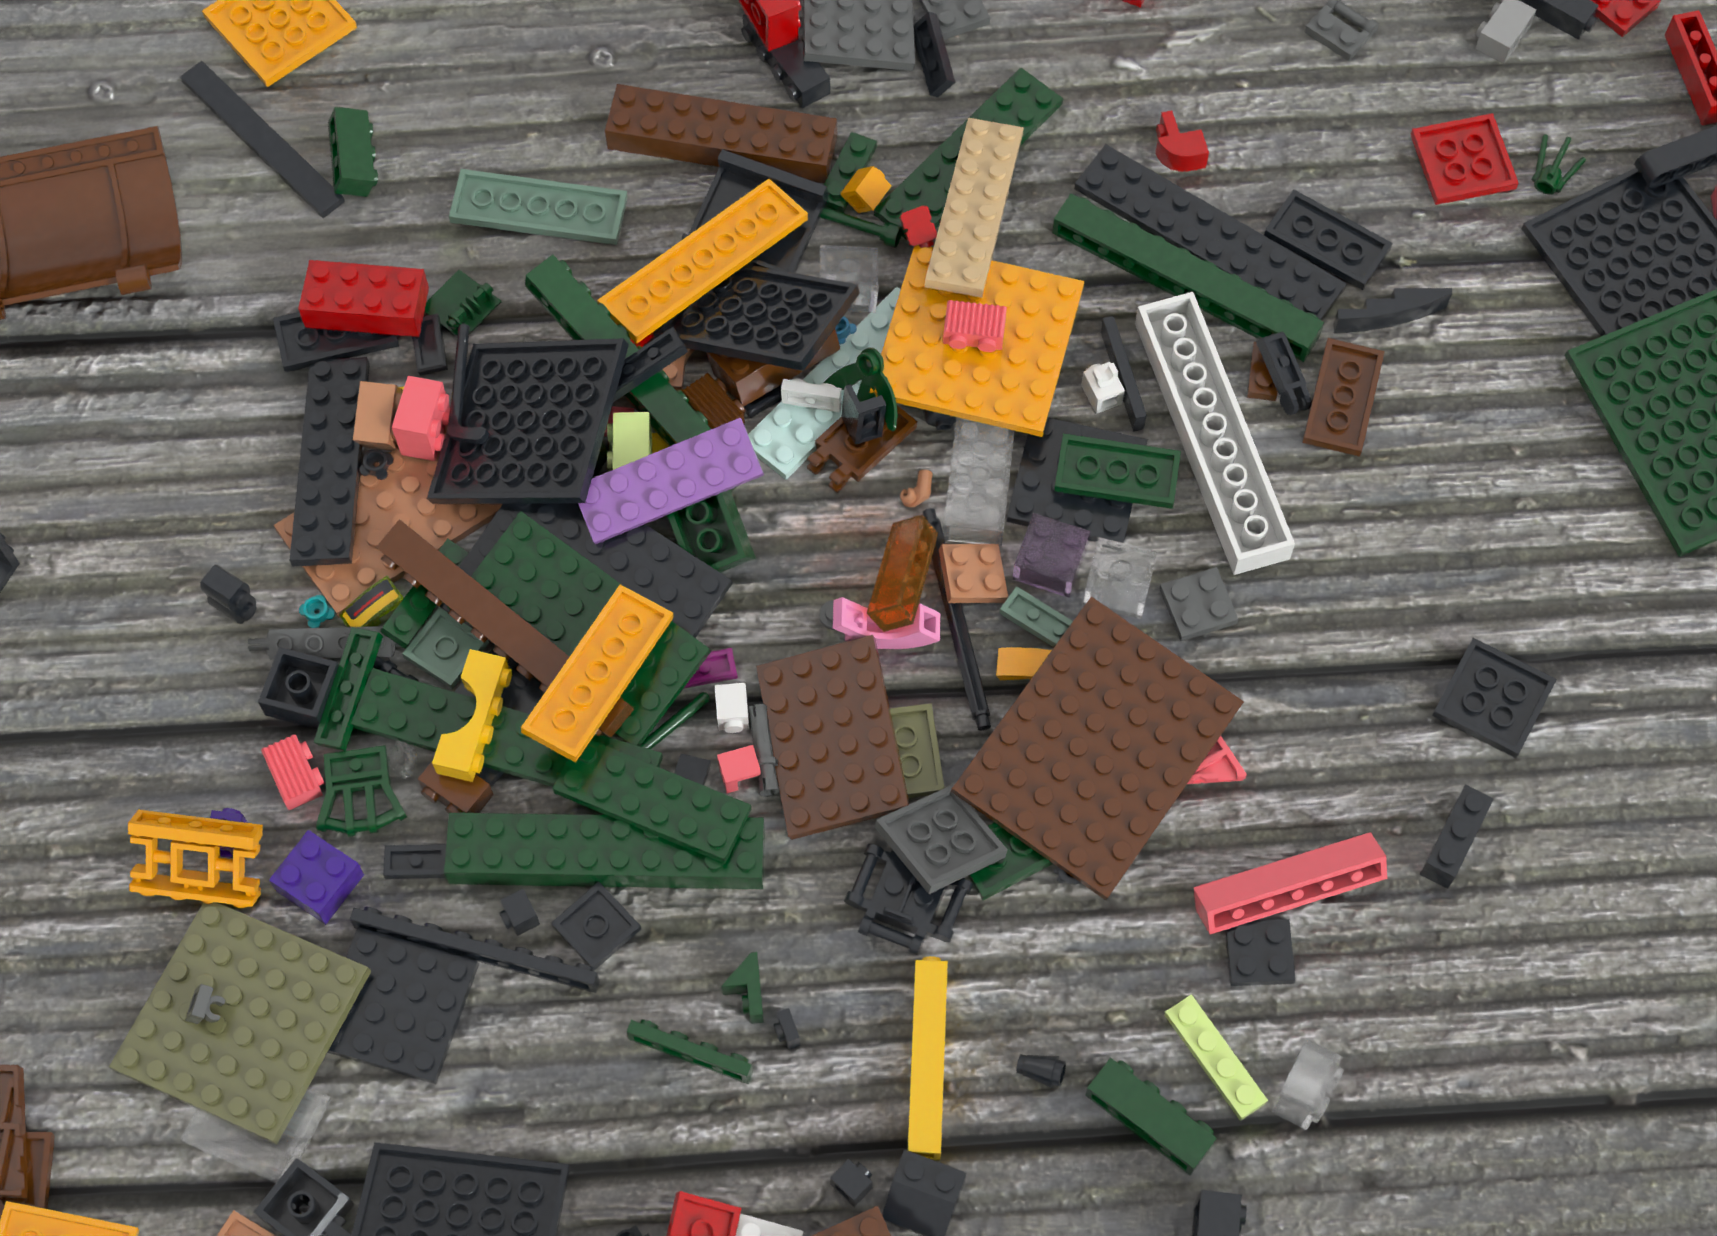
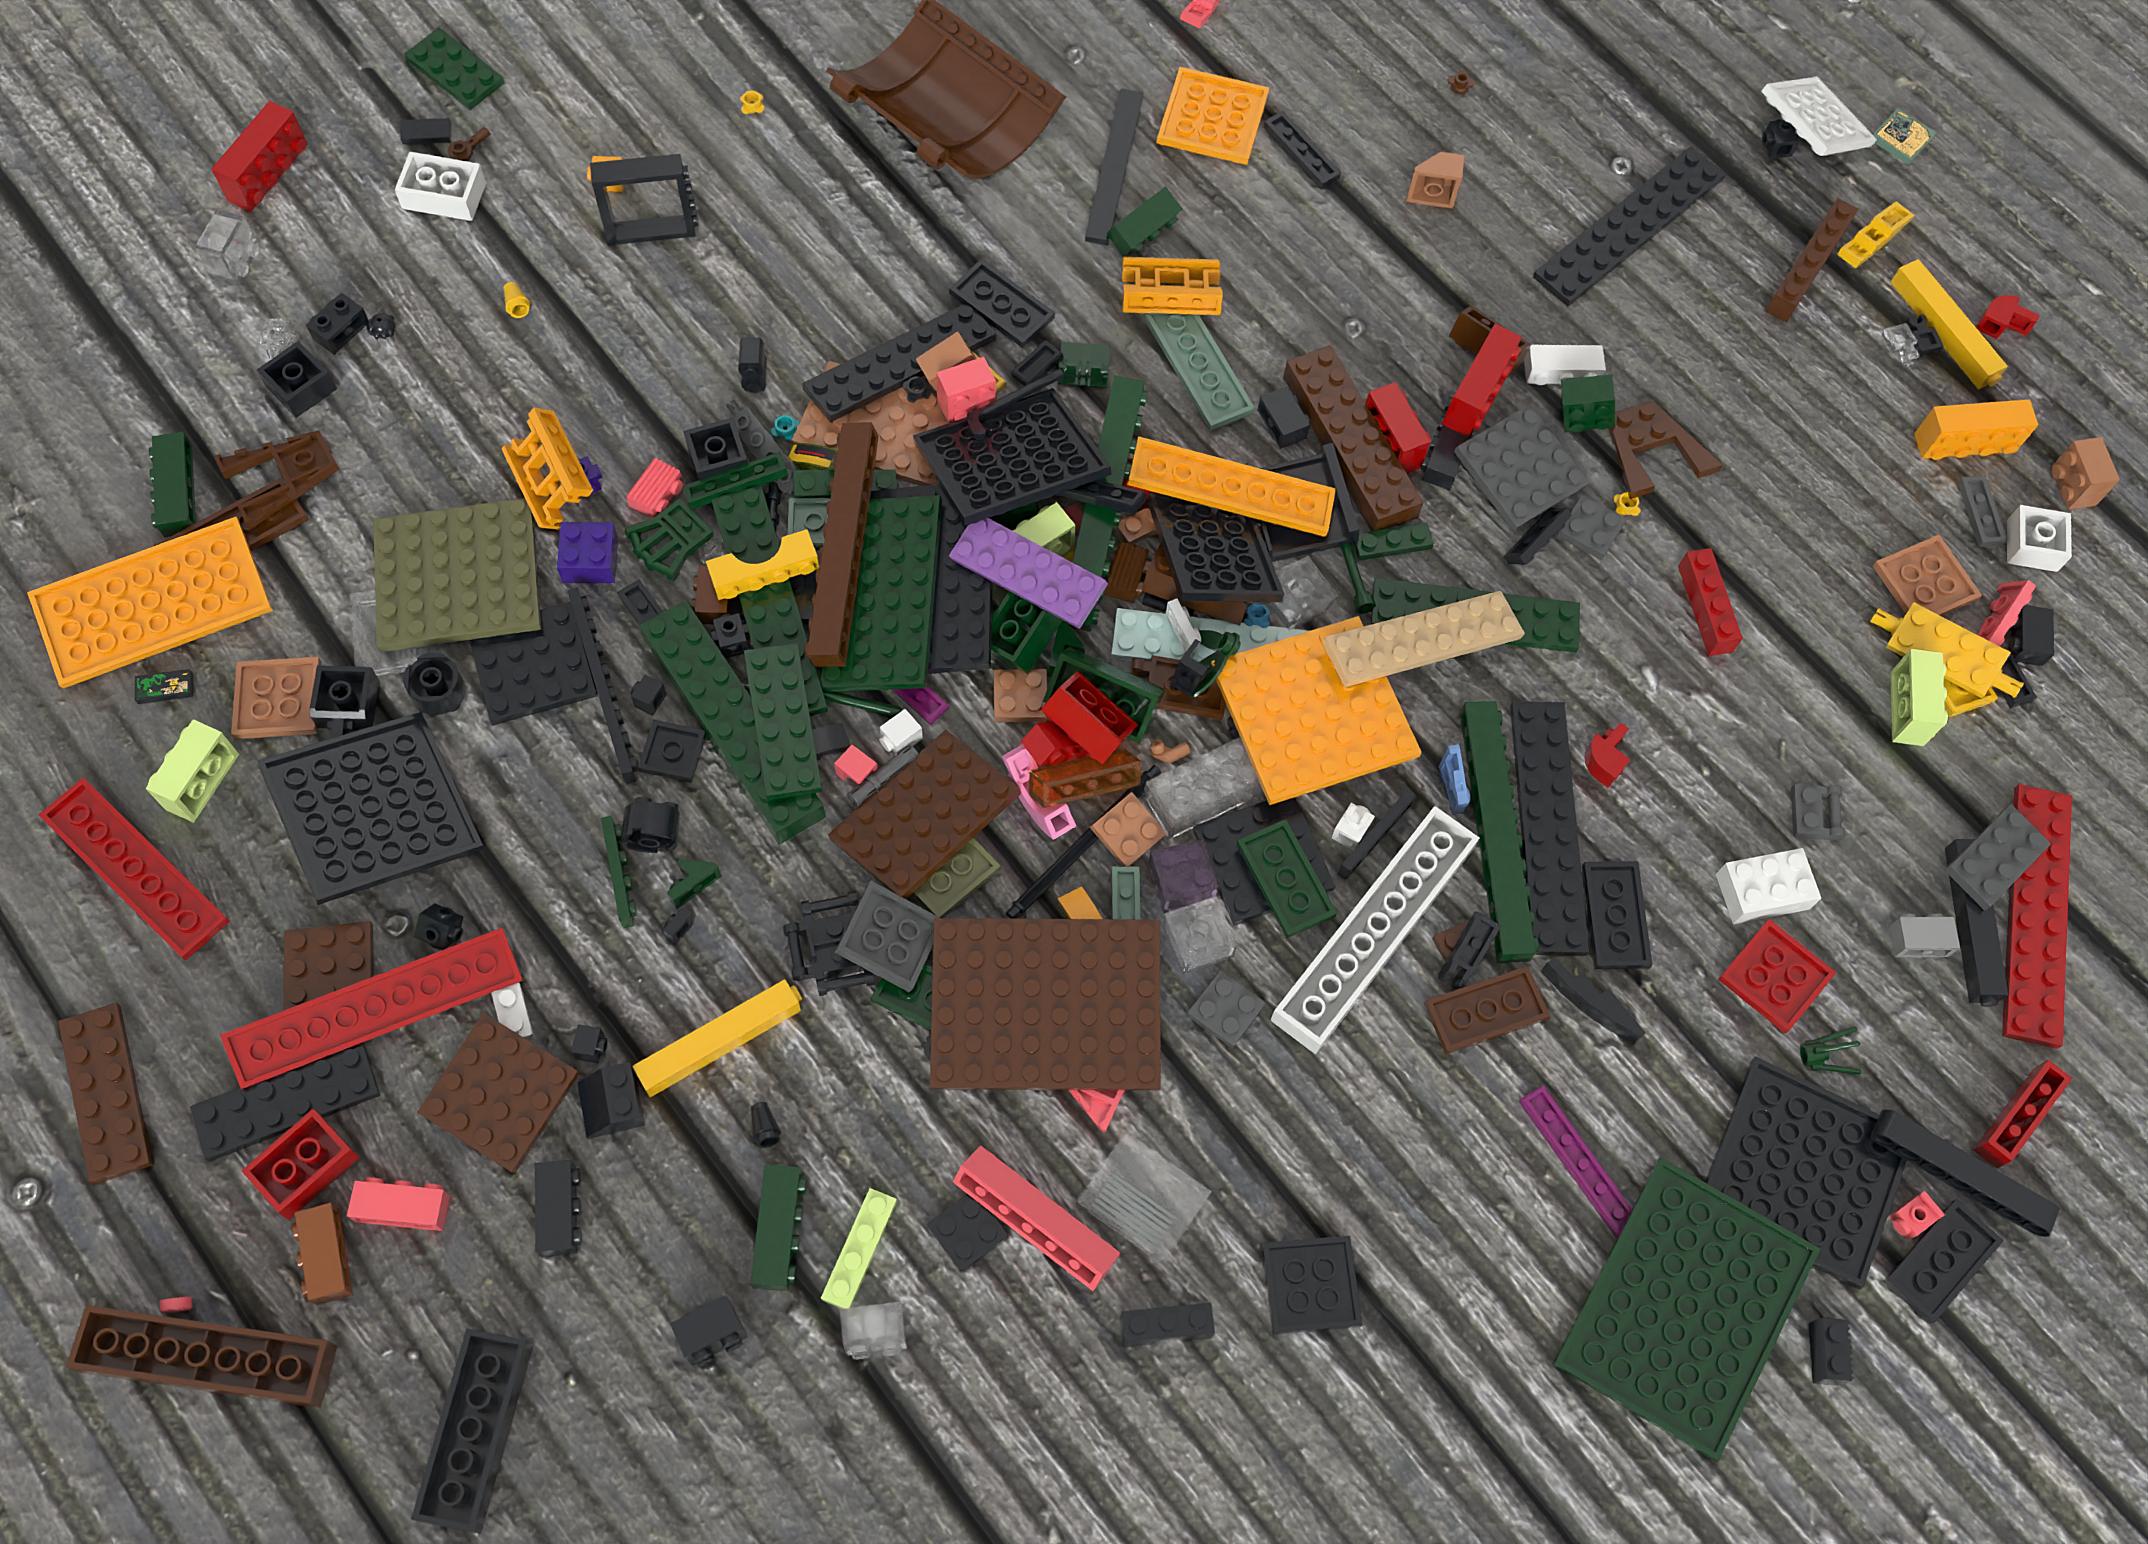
camera: 50 degrees right, 0 degrees up
dark grey tile [185,984,225,1024] -> none
red brick [298,260,429,337] -> none
light orange plate [521,584,673,763] -> none
light orange brick [840,166,892,213] -> none
red brick [899,205,937,248] -> none
coral brick [943,300,1007,352] -> none
none -> black brick [403,653,466,715]
none -> black brick [621,797,680,853]
none -> black brick [710,613,750,659]
none -> nougat plate [994,669,1047,722]
none -> red brick [1021,722,1090,766]
none -> red brick [1041,671,1138,764]
none -> dark green brick [1043,647,1166,744]
none -> dark green slope [1048,620,1085,678]
none -> clear piece [1076,1132,1211,1264]
none -> light orange fence [1122,257,1223,315]
none -> black brick [1258,386,1311,449]
none -> red brick [1366,382,1431,474]
none -> medium blue wing [1439,744,1470,815]
none -> magenta tile [1519,1085,1632,1239]
none -> white brick [1716,848,1821,924]

